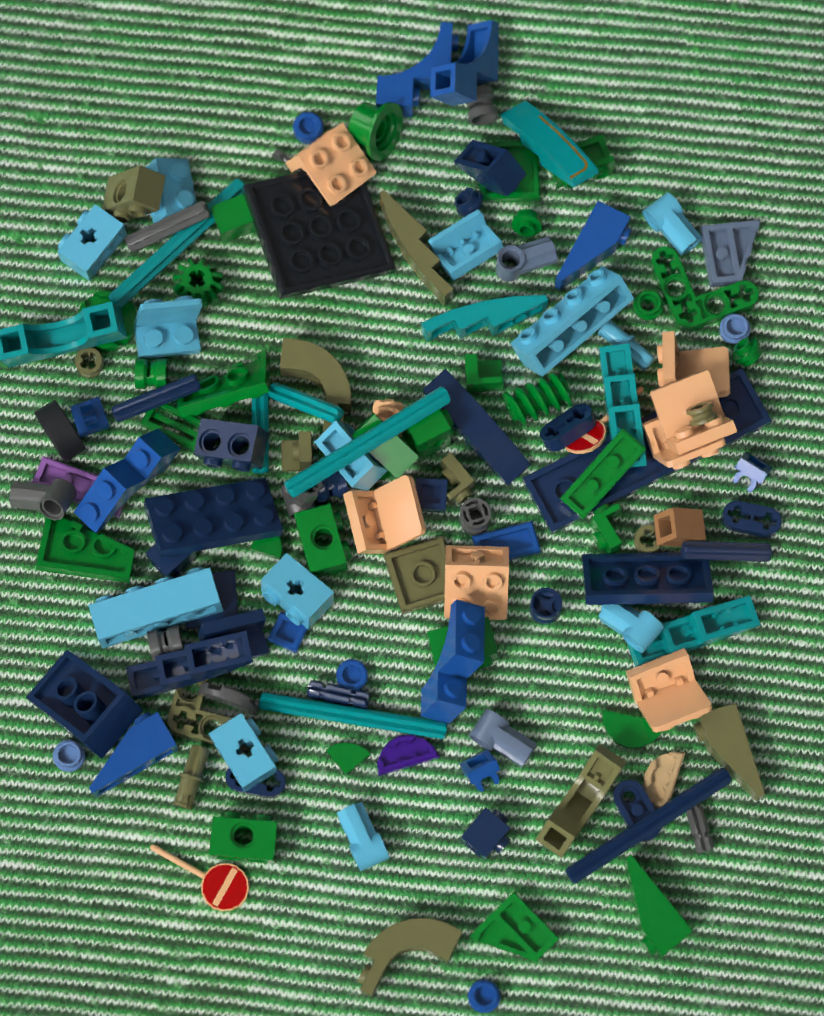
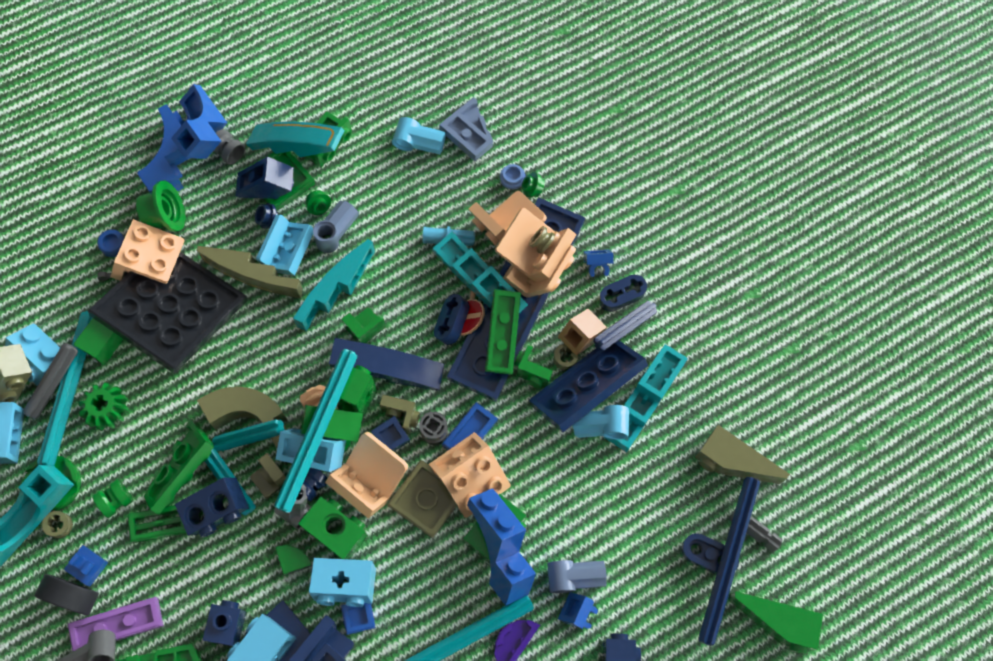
camera: 40 degrees left, 5 degrees down
blue arch [74,428,180,533] -> none
dark blue axle [112,374,201,422] -> none
medium azure bracket [133,296,203,359] -> none
dark blue plate [144,478,283,558] -> none
dark blue axle [307,680,370,709] -> none
blue tile [336,659,368,692] -> none
green piece [502,370,572,427] -> none
medium azure brick [510,266,634,377] -> none
dark blue wheel [529,588,562,625] -> none
olive arch [535,744,626,858] -> none
blue slope [555,201,632,290] -> none
green tile [602,710,662,749] -> none
light nougat bracket [625,648,712,732] -> none
green plate [633,290,664,321] -> none
tan tile [643,751,685,810] -> none
green beam [650,246,759,332] -> none

